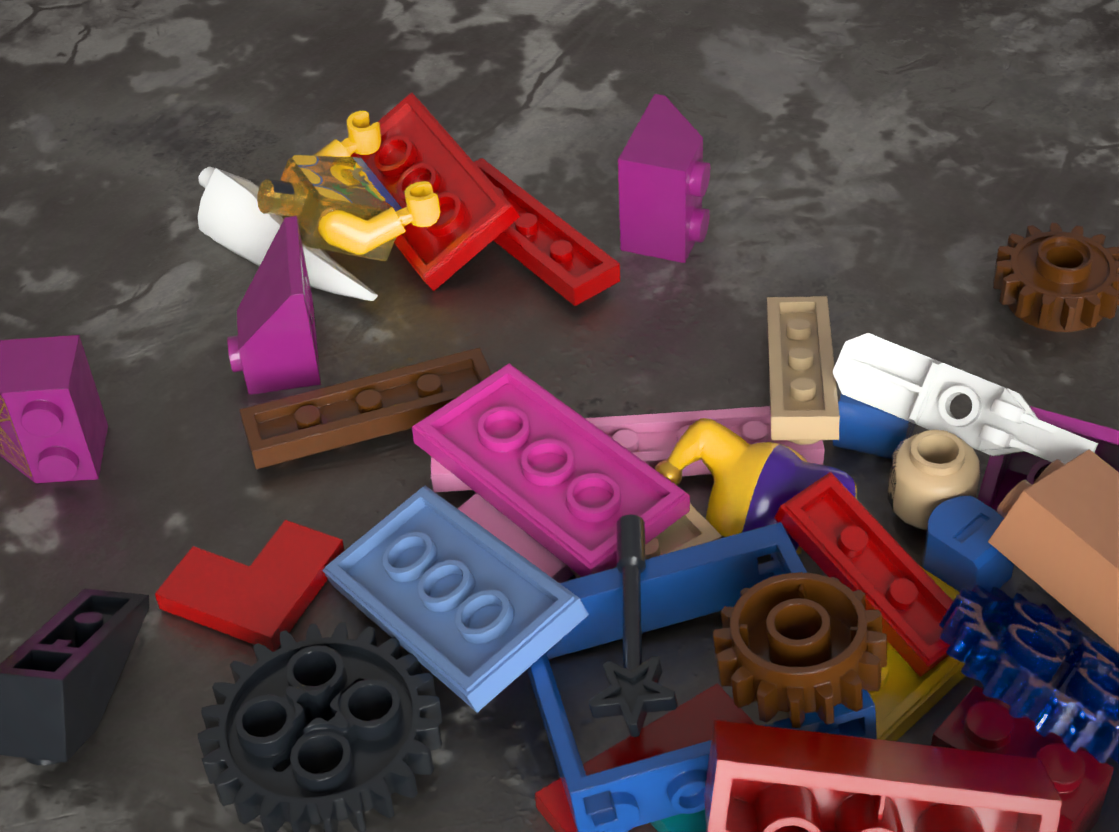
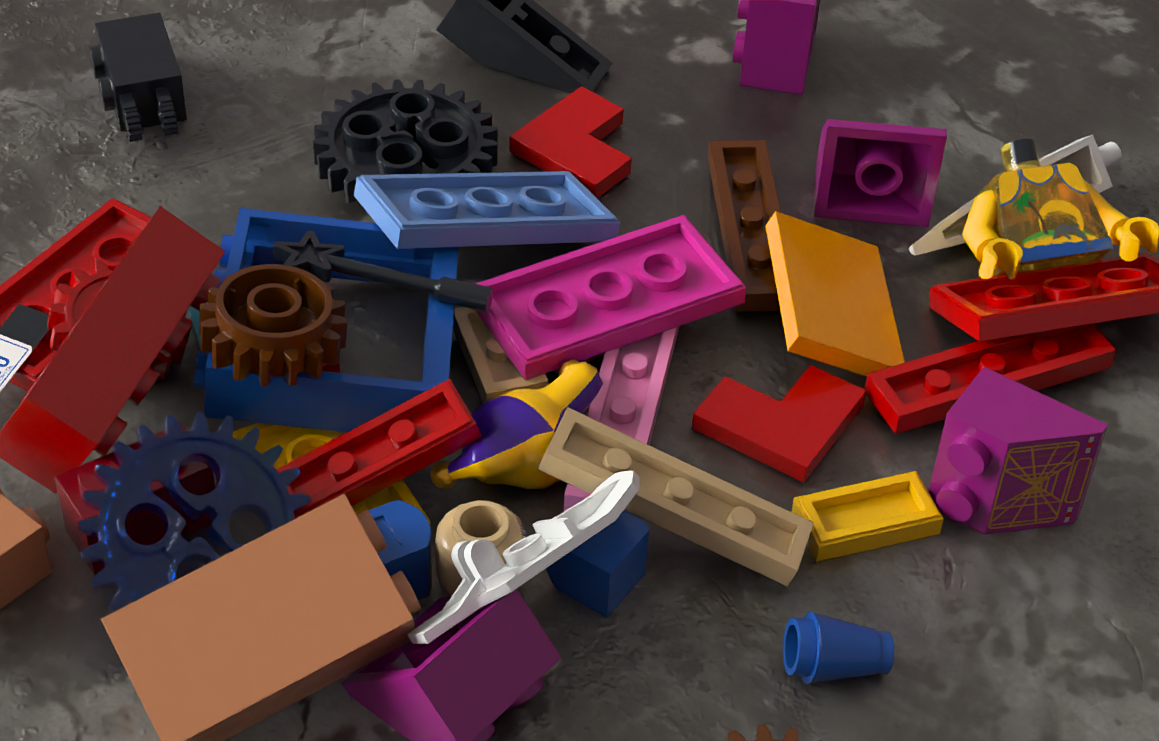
camera: 100 degrees right, 0 degrees up
none -> red tile [691,365,867,483]
none -> light orange tile [765,211,905,377]
none -> blue cone [782,612,894,684]
none -> yellow tile [791,471,943,562]

